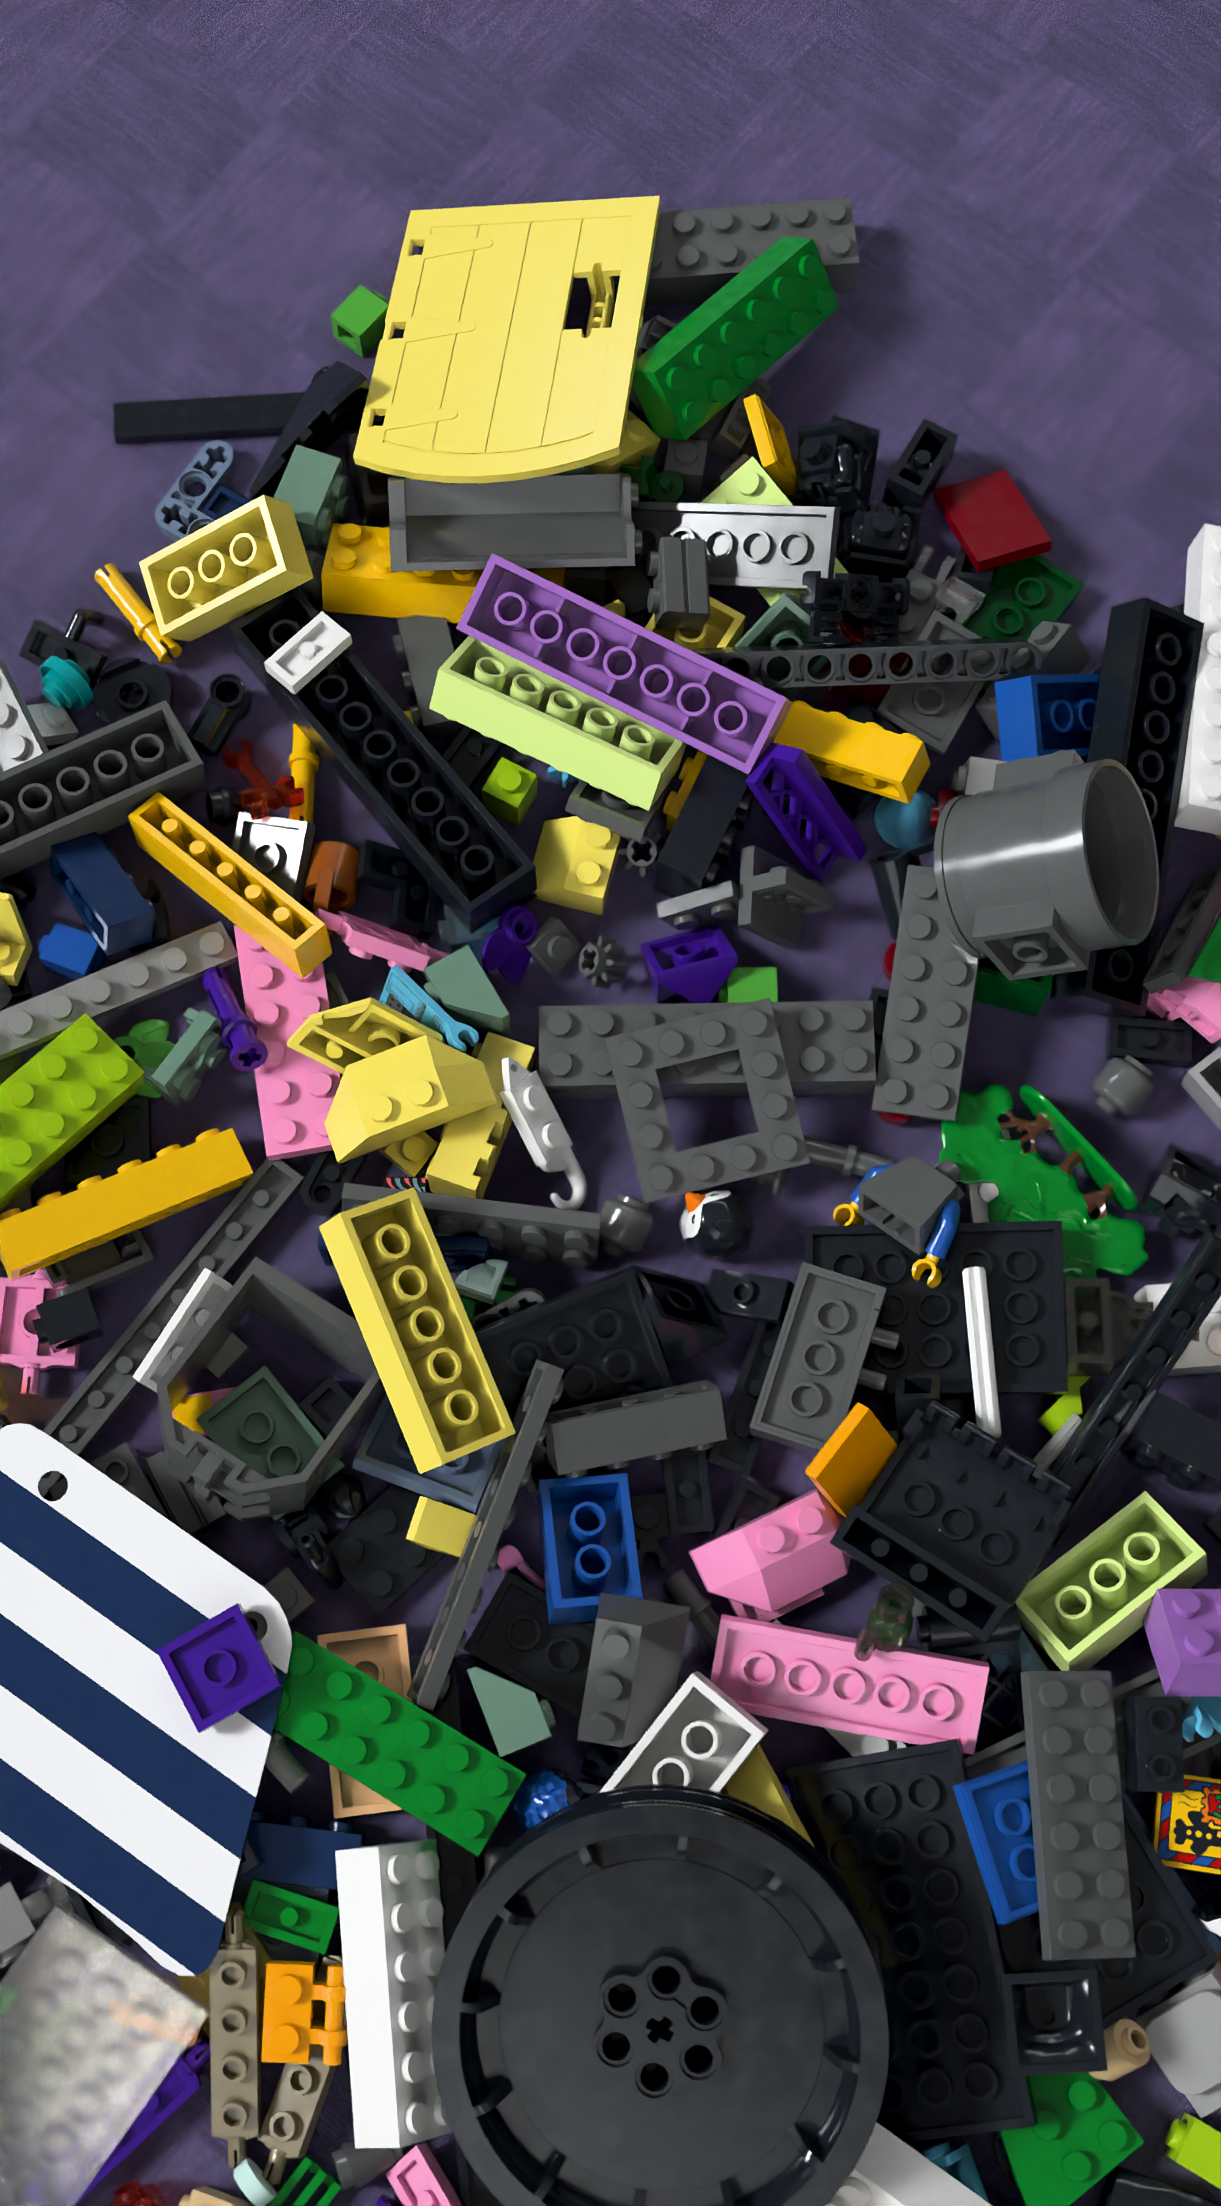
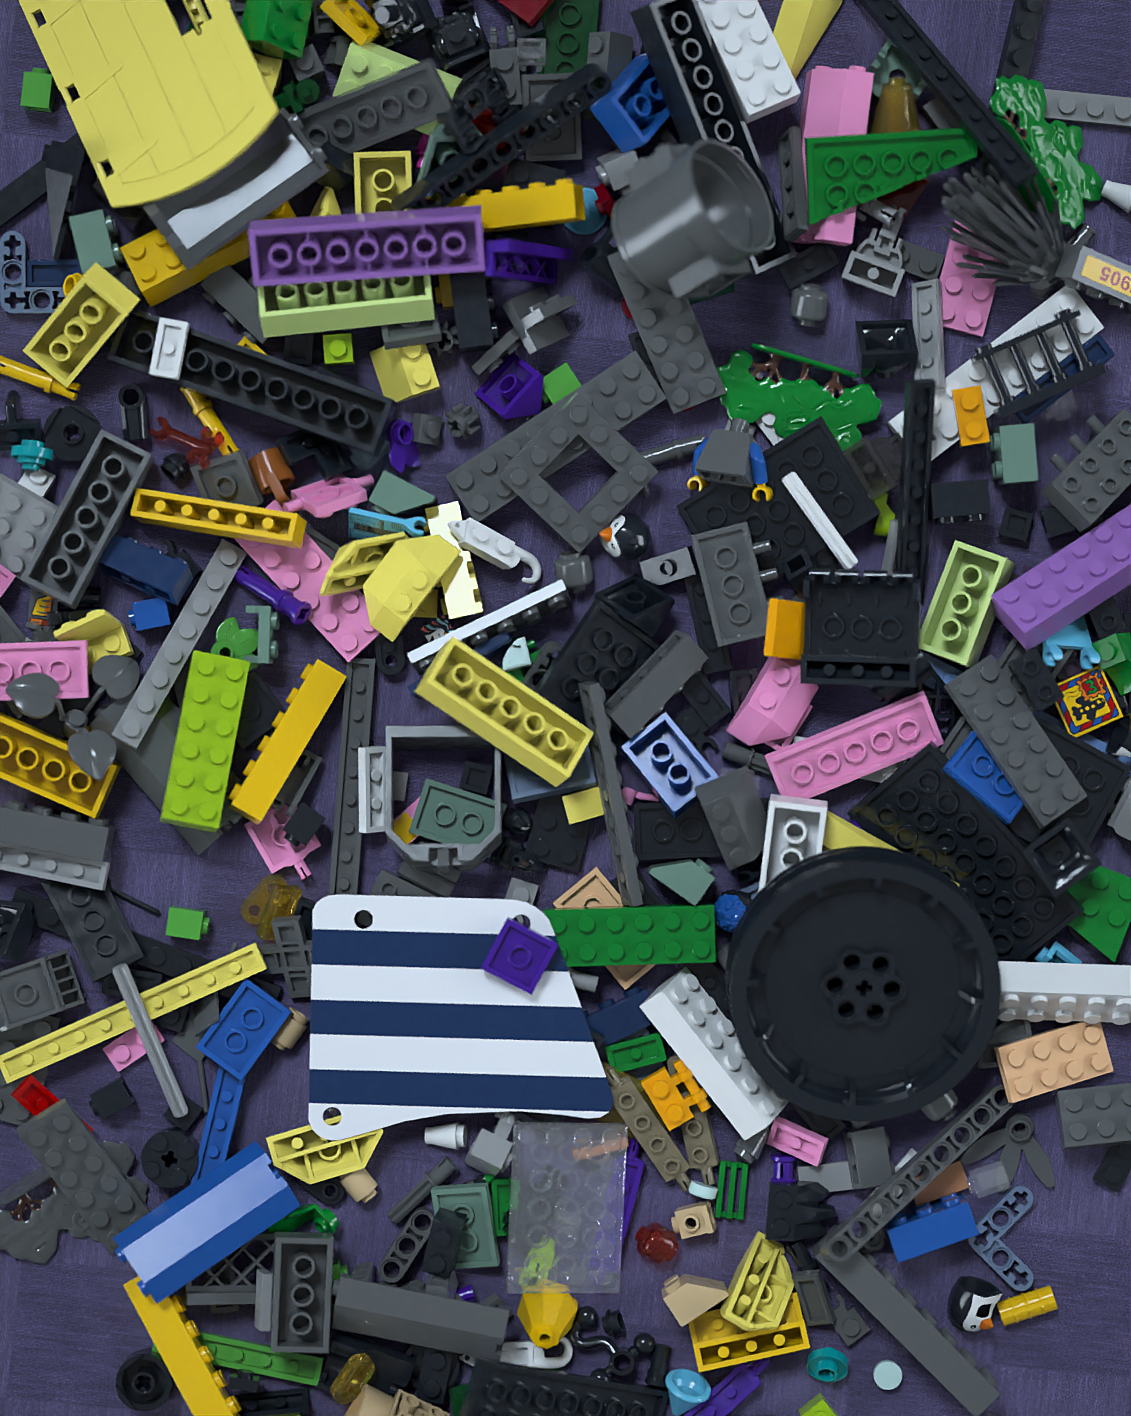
camera: 30 degrees left, 15 degrees up
dark grey brick [646,536,710,631] -> none
clear smoke piece [854,1583,914,1661] -> none
tan brick [1088,2019,1151,2081] -> none

